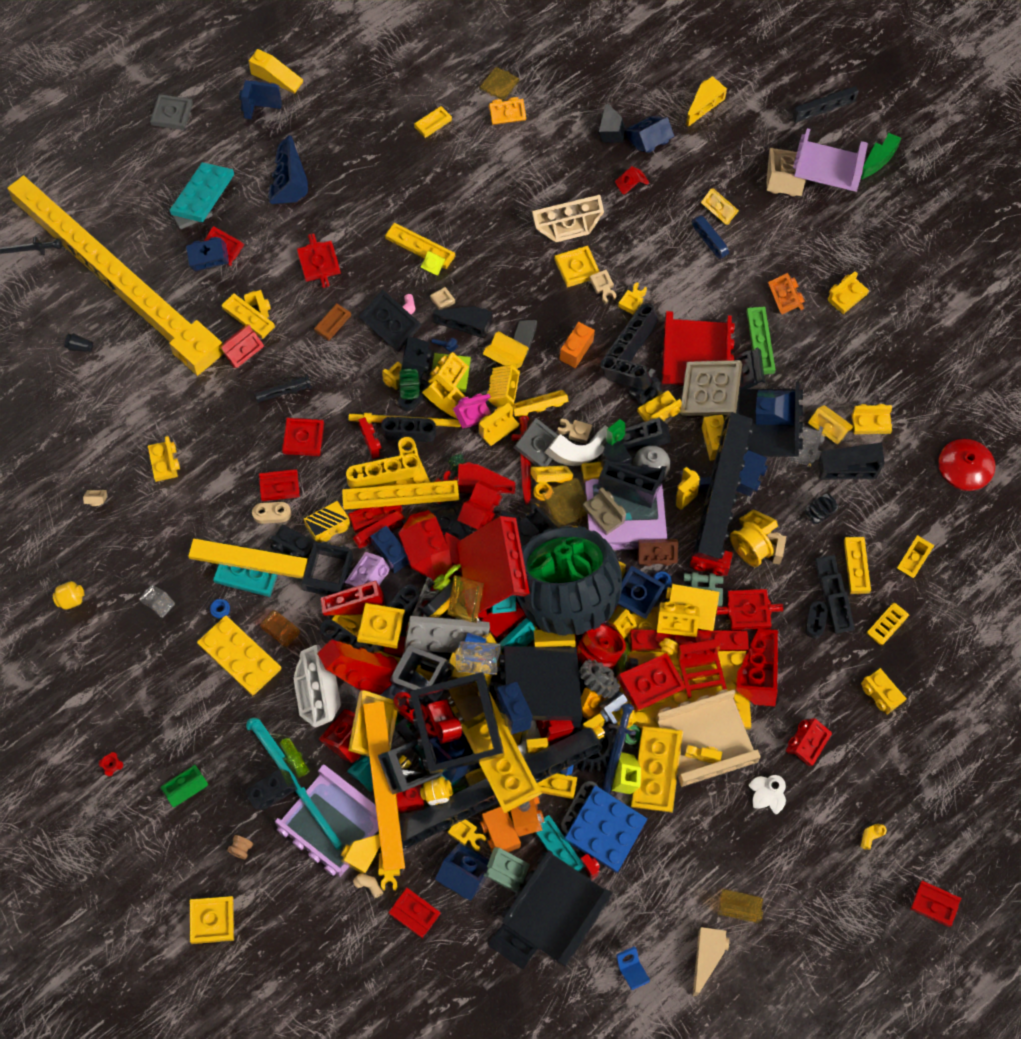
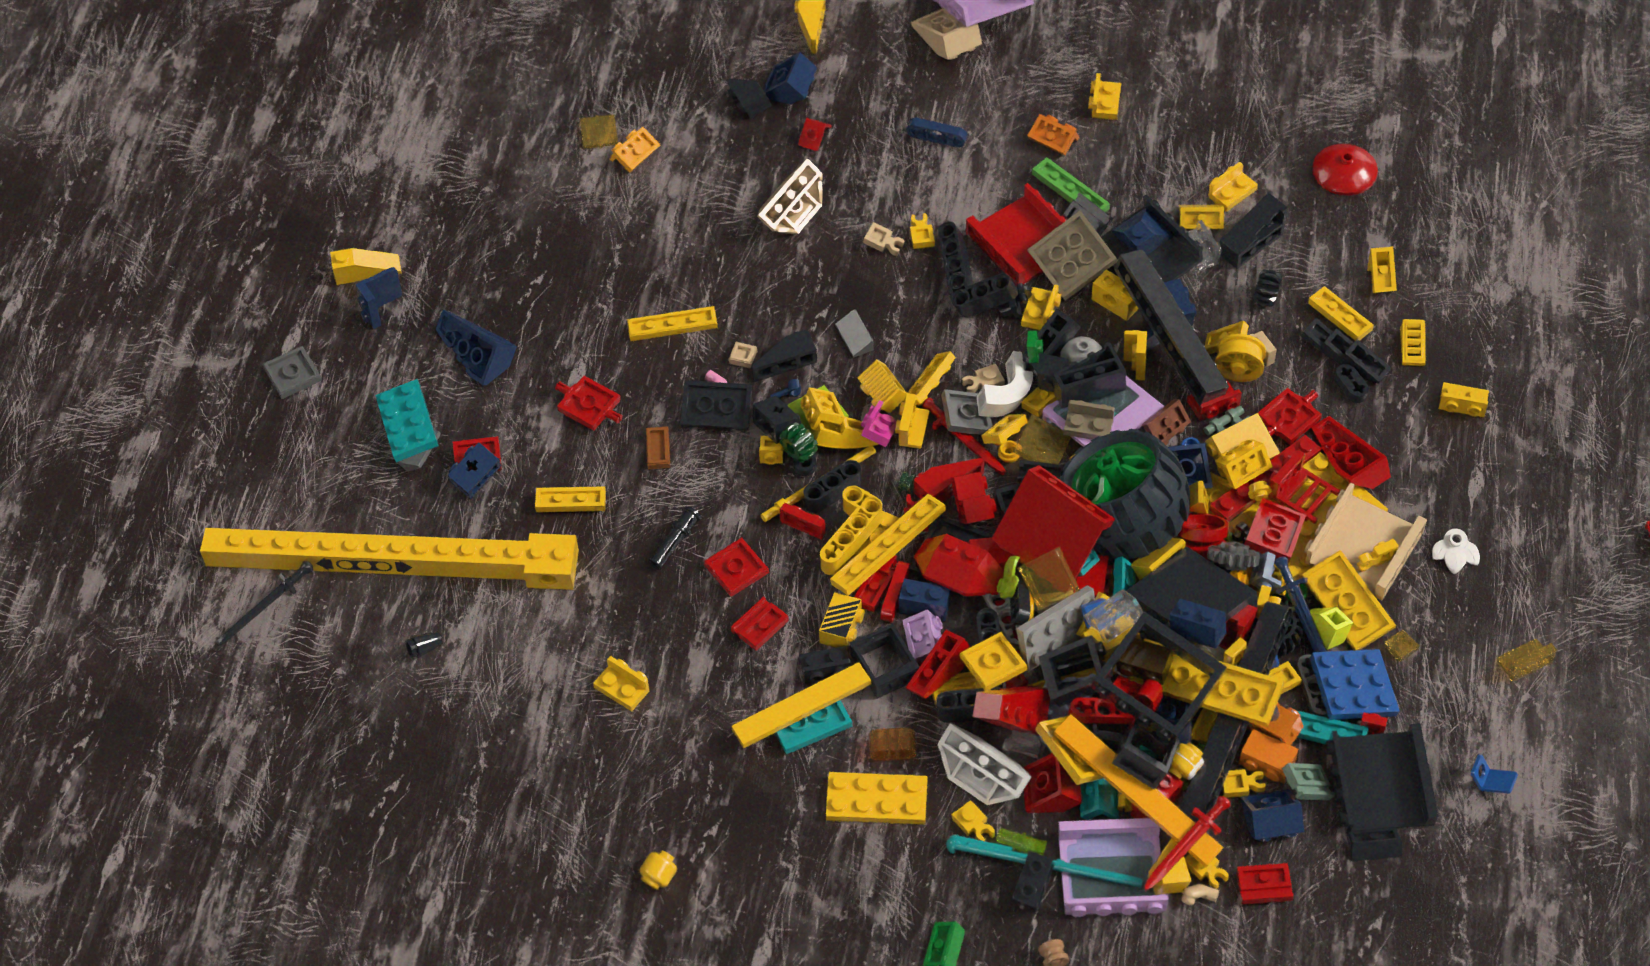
camera: 35 degrees left, 10 degrees down
tan plate [83,490,107,506] -> none
clear bracket [139,585,175,617] -> none
blue plate [210,599,230,619] -> none
plate [219,324,264,368] -> none
yellow bracket [244,290,271,318] -> none
tan plate [252,502,291,524] -> none
yellow tile [414,106,452,138] -> none
neon yellow plate [421,251,445,275] -> none
yellow panel [483,331,528,369] -> none
yellow tile [554,246,600,288] -> none
orange brick [560,322,595,368] -> none
tan slope [693,927,729,996] -> none
yellow plate [701,188,739,225] -> none
red bracket [785,718,832,766] -> none
yellow arm [860,824,887,850] -> none
none -> yellow plate [952,800,995,841]
none -> red sword [1144,796,1230,891]
none -> clear yellow tile [1384,629,1419,662]

